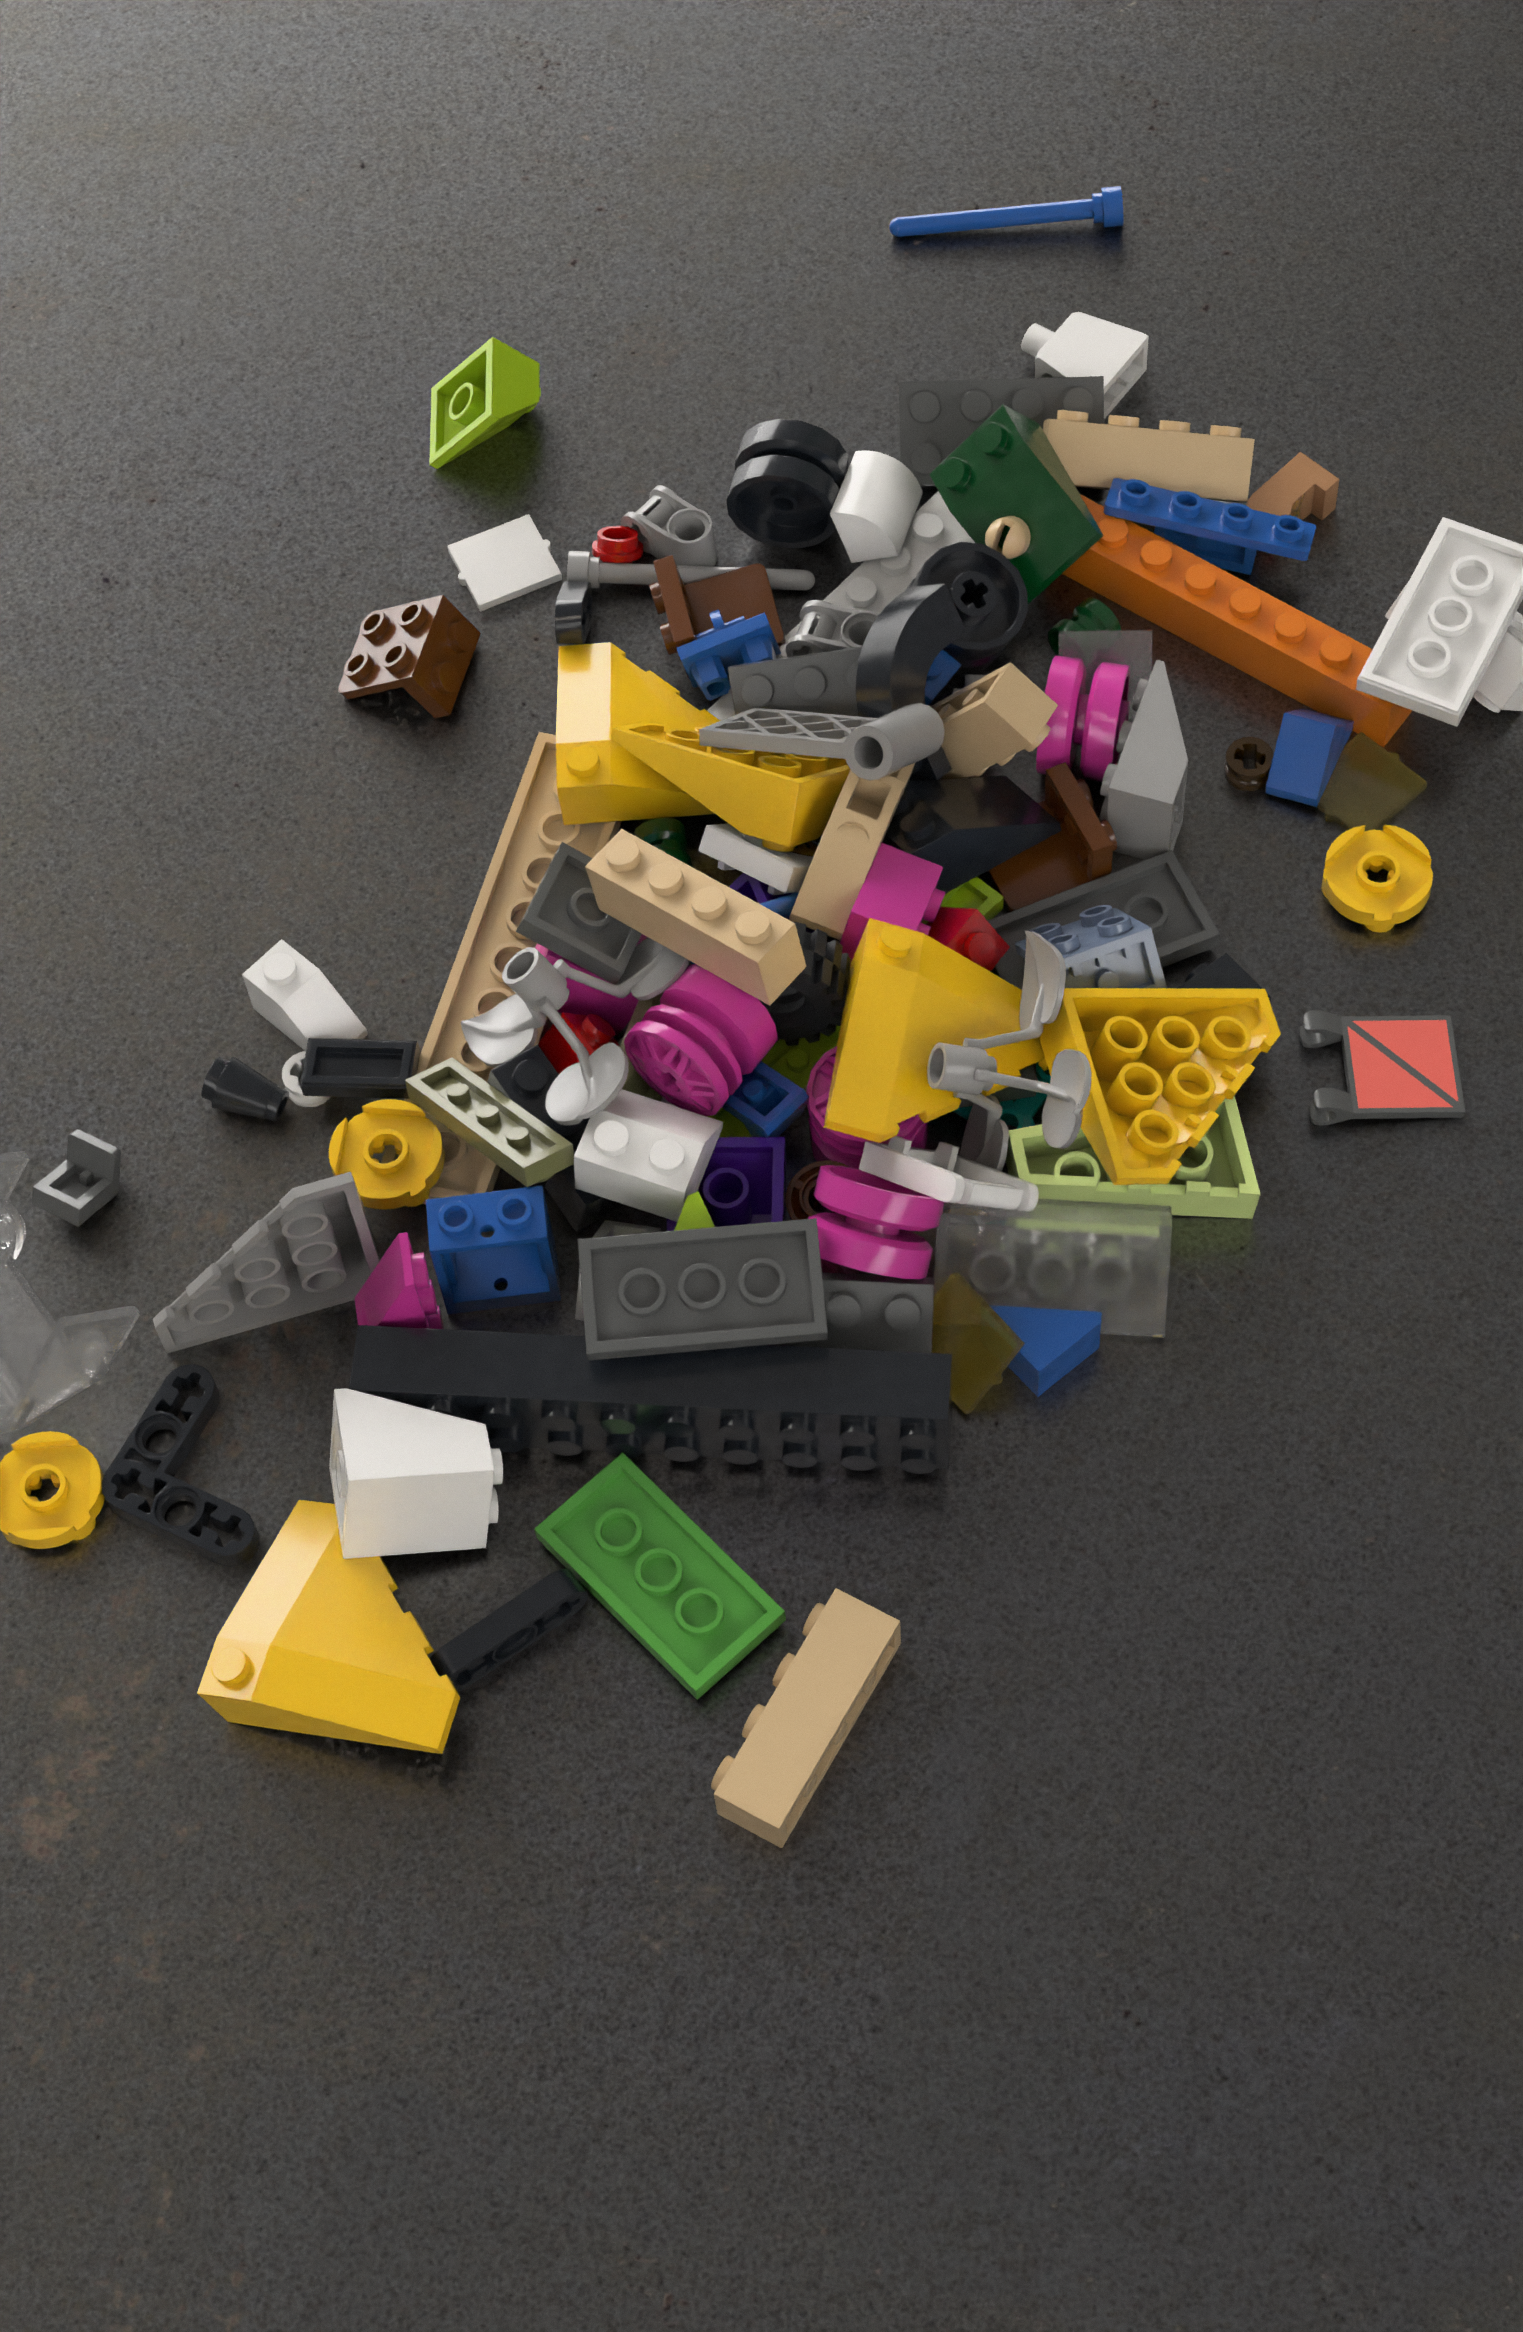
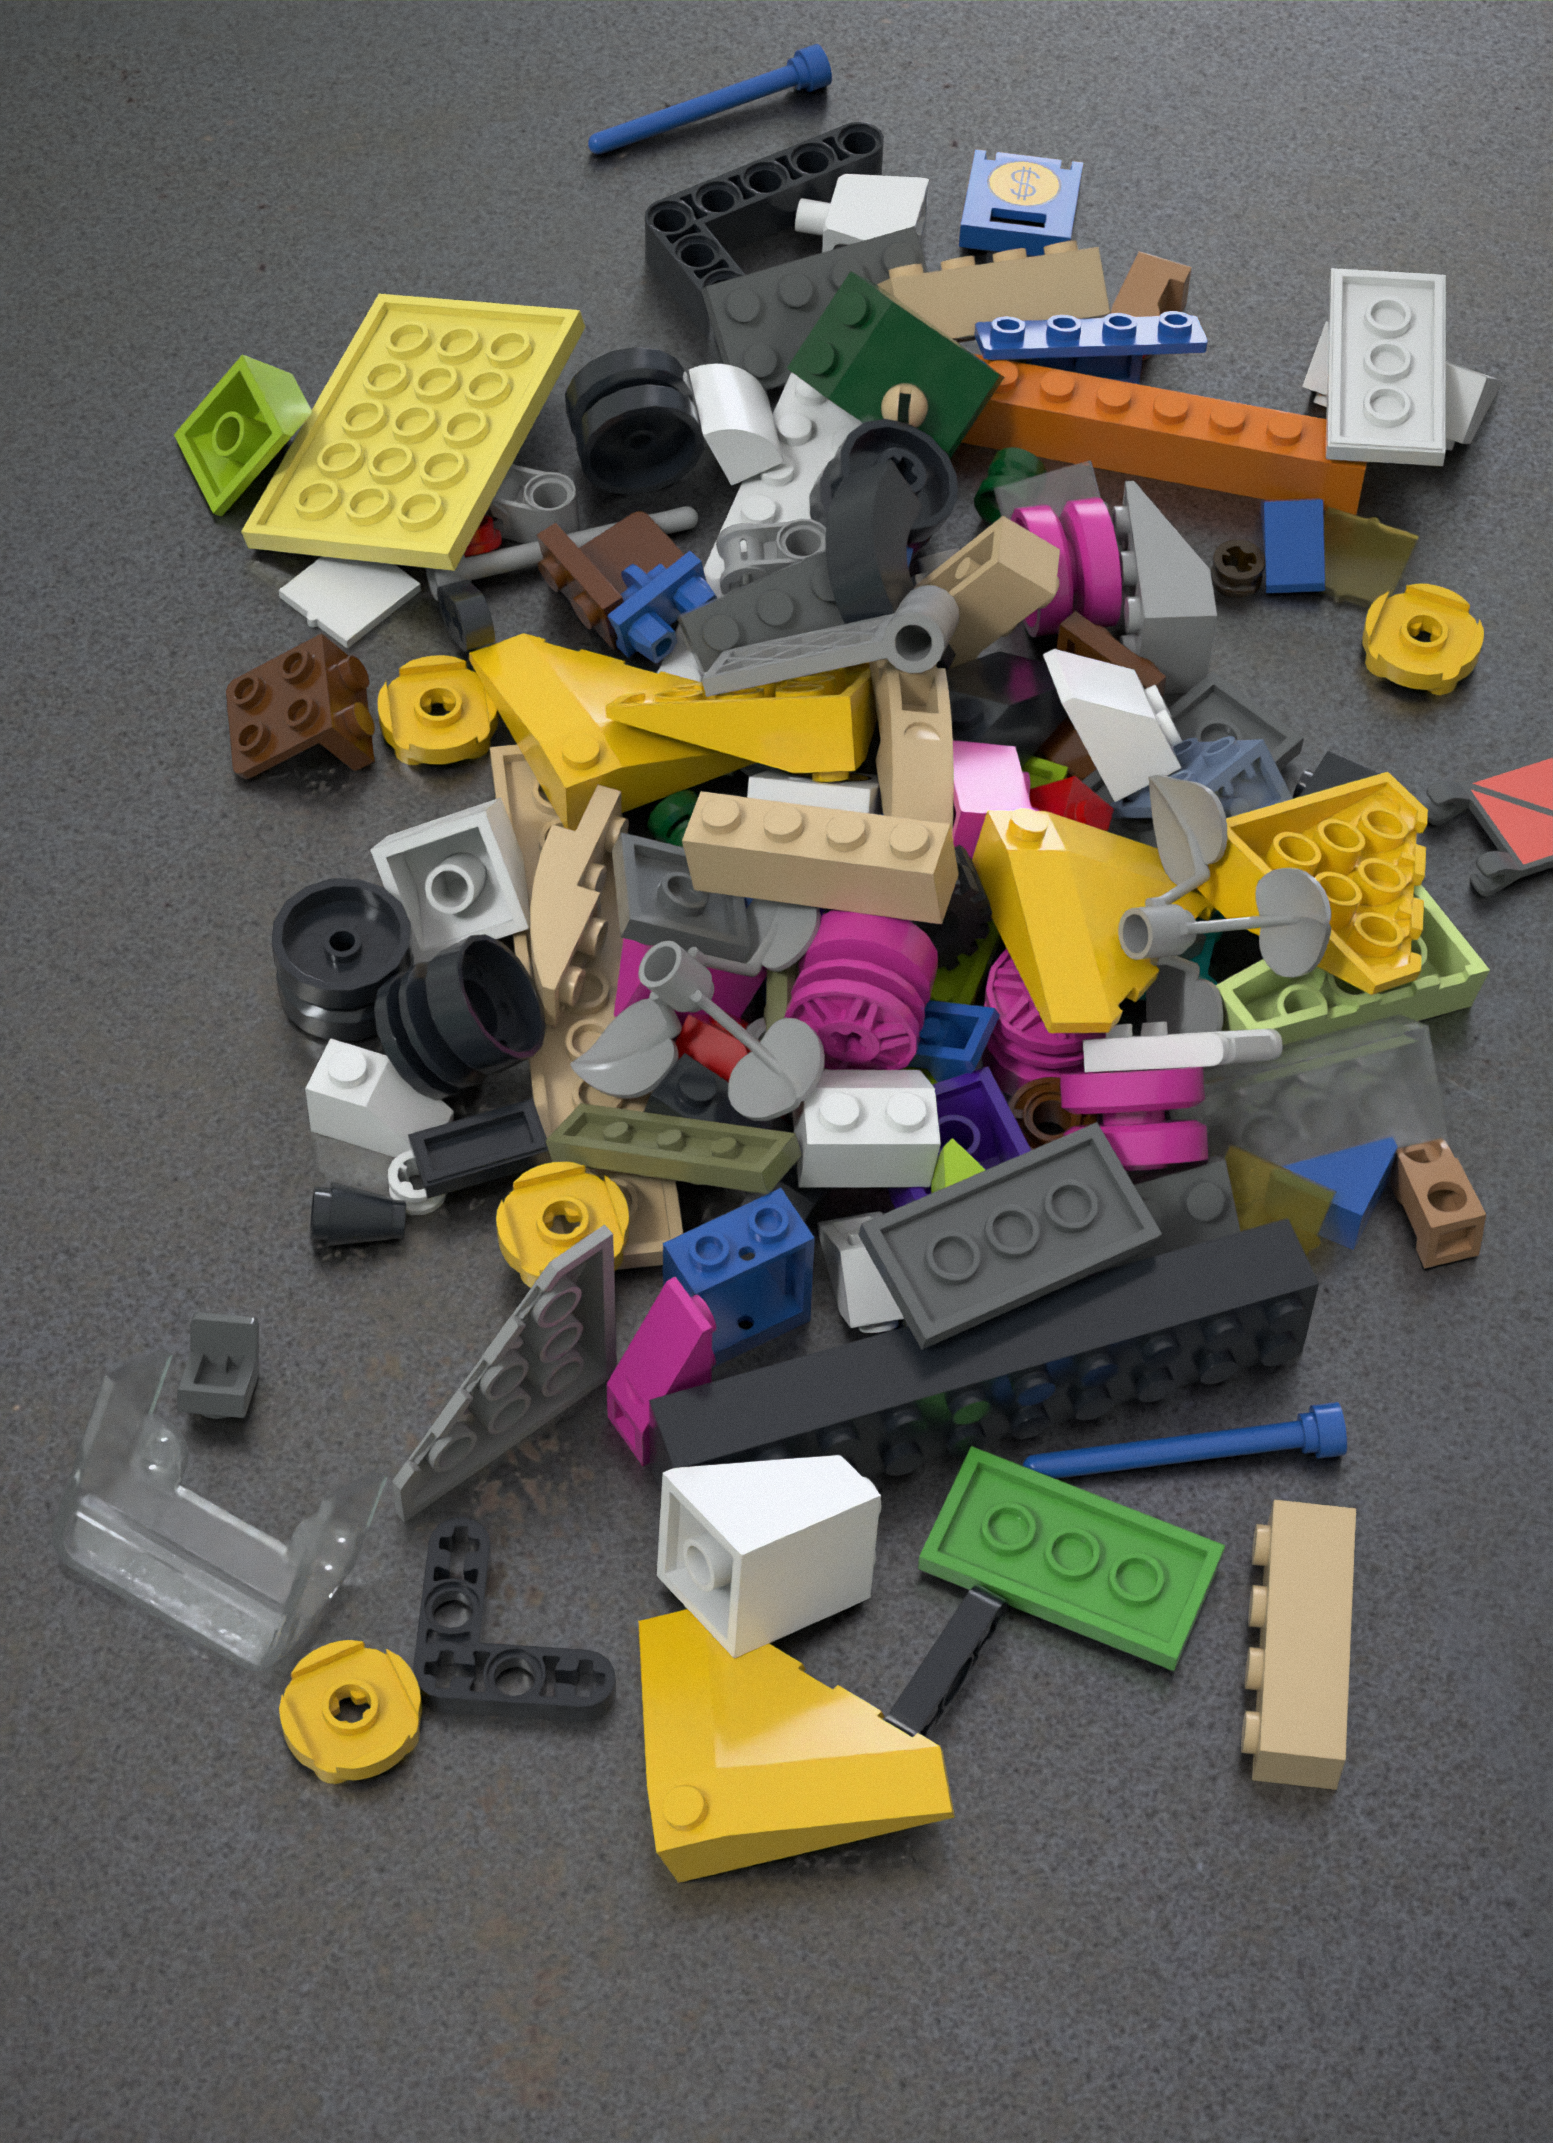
camera: 30 degrees left, 5 degrees down
none -> light yellow plate [241,294,585,571]
none -> black wheel [271,878,415,1041]
none -> white slope [370,798,530,965]
none -> black wheel [374,934,546,1100]
none -> yellow plate [377,655,499,765]
none -> tan slope [530,785,629,1027]
none -> black beam [645,122,884,343]
none -> container [959,150,1083,256]
none -> blue piece [1022,1402,1347,1479]
none -> white slope [1043,649,1183,802]
none -> medium nougat leg [1389,1138,1486,1269]

